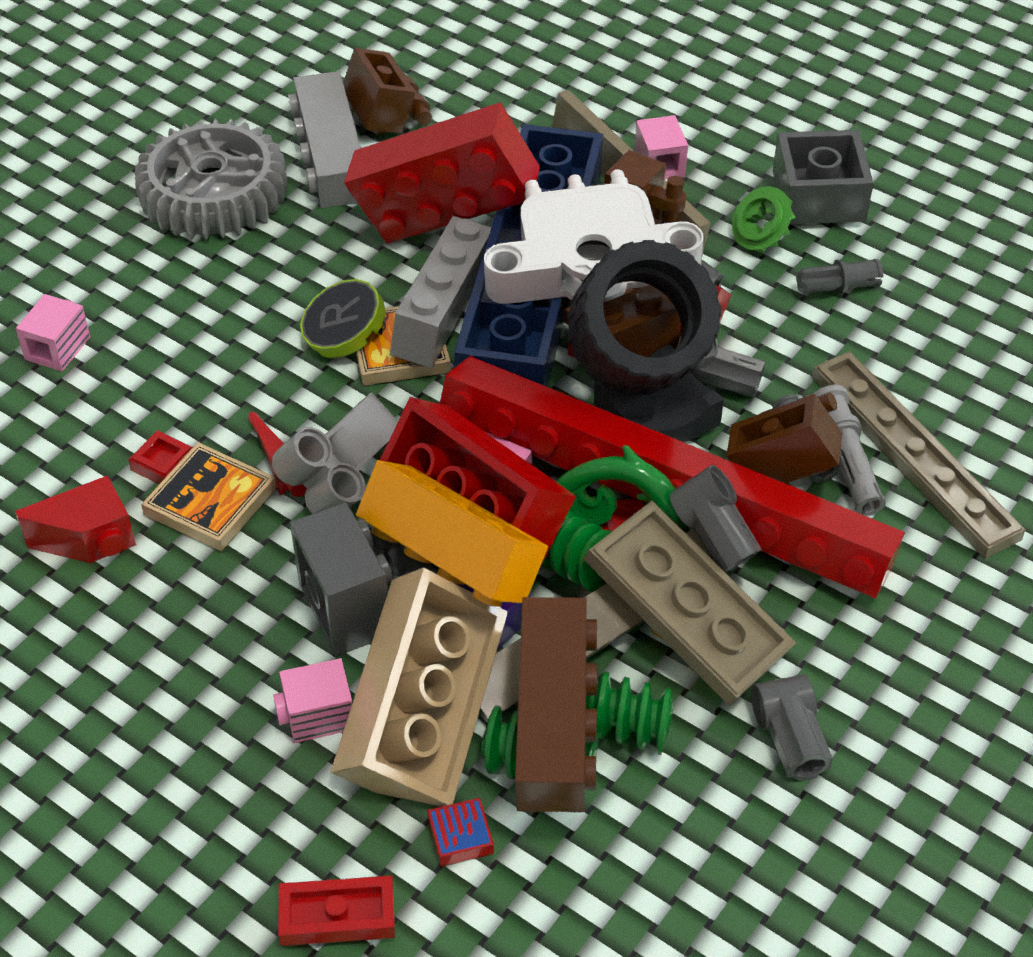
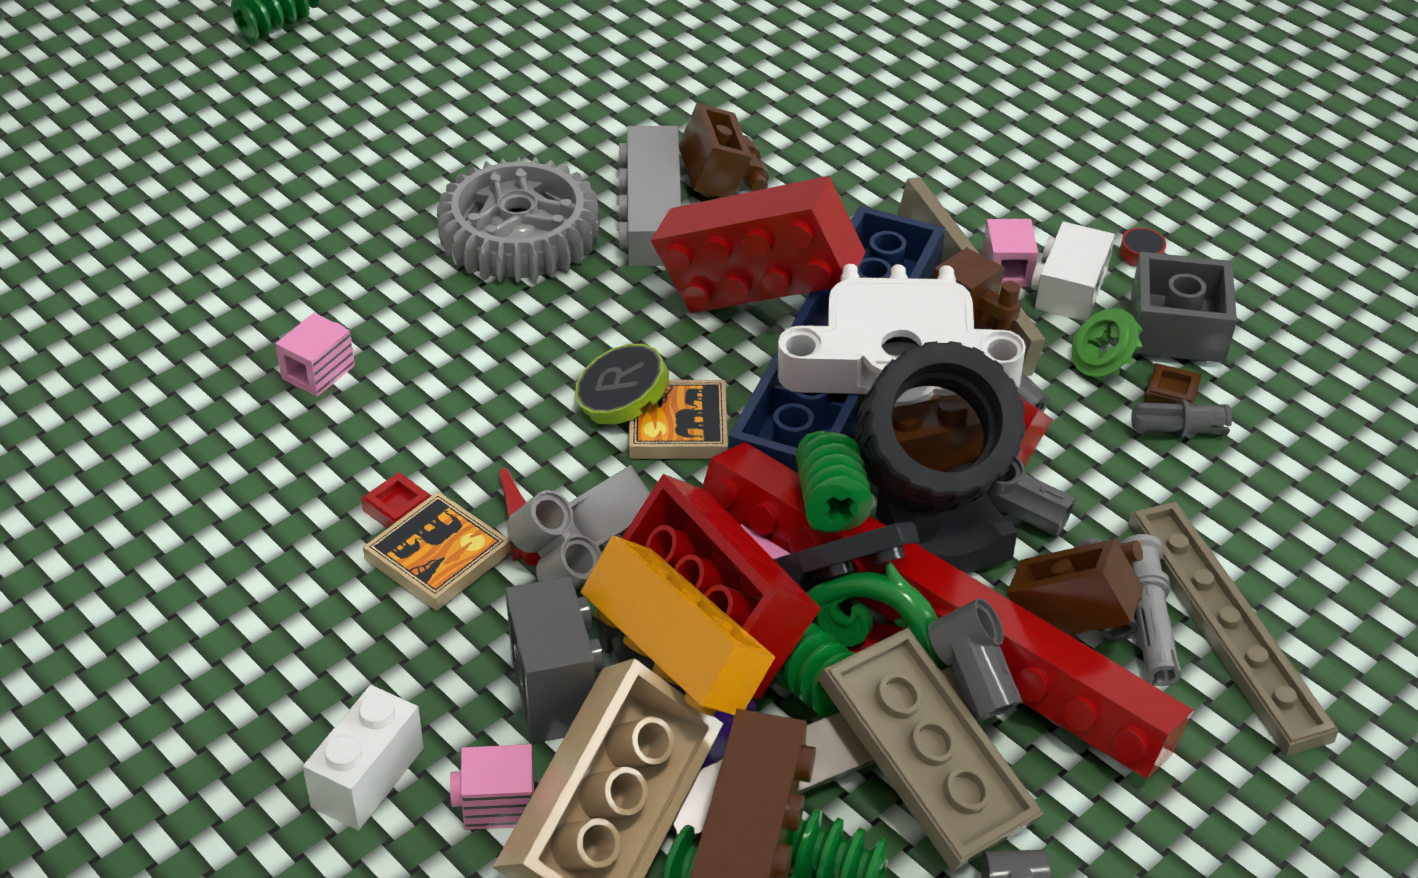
camera: 10 degrees right, 5 degrees down
red slope [15,475,136,563] -> none
light grey brick [390,216,491,368] -> none
none -> white brick [302,685,424,831]
none -> black hinge [774,521,920,587]
none -> green piece [796,431,873,533]
none -> white brick [1031,221,1115,321]
none -> black tile [1120,228,1166,267]
none -> reddish brown tile [1144,363,1202,404]

